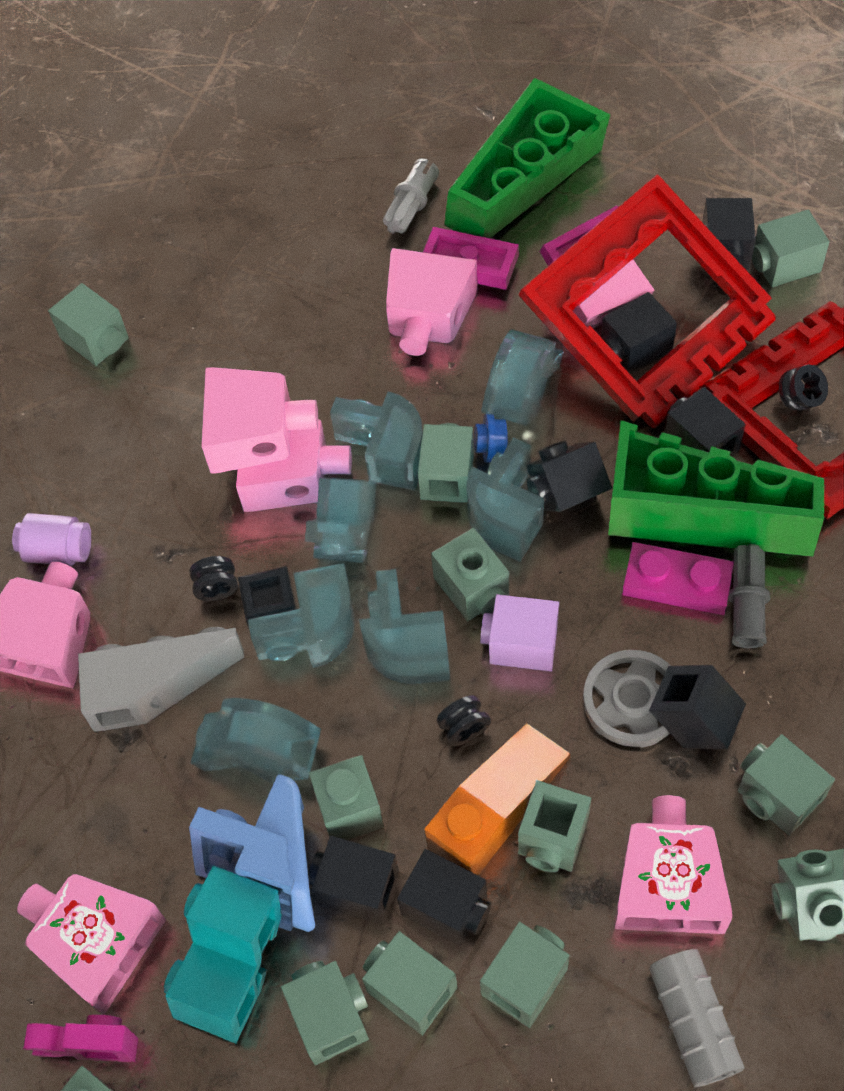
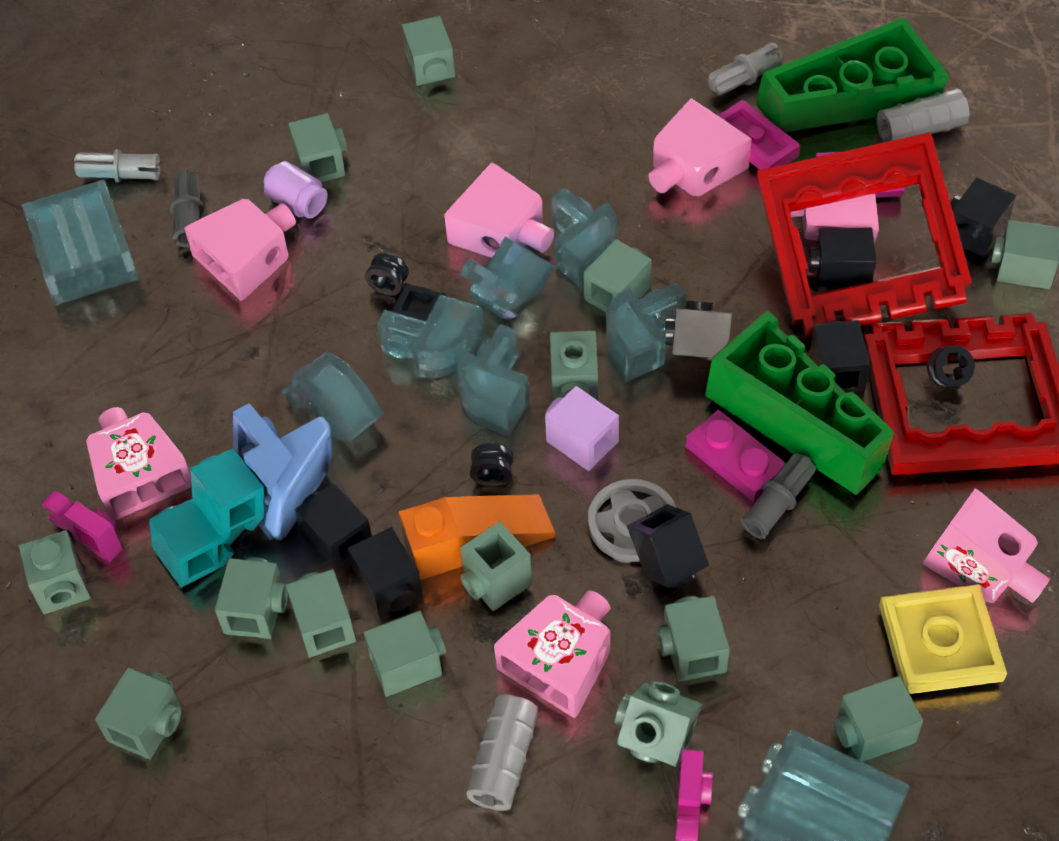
camera: 30 degrees right, 5 degrees down
light grey slope [78,627,244,732] -> none
bright pink torso [202,367,318,473] -> none
sand green brick [309,755,384,840] -> none
blue plate [474,414,507,463] -> none
clear light blue brick [481,329,564,426] -> none
none -> sand green brick [288,113,347,182]
none -> light grey axle [877,89,970,142]

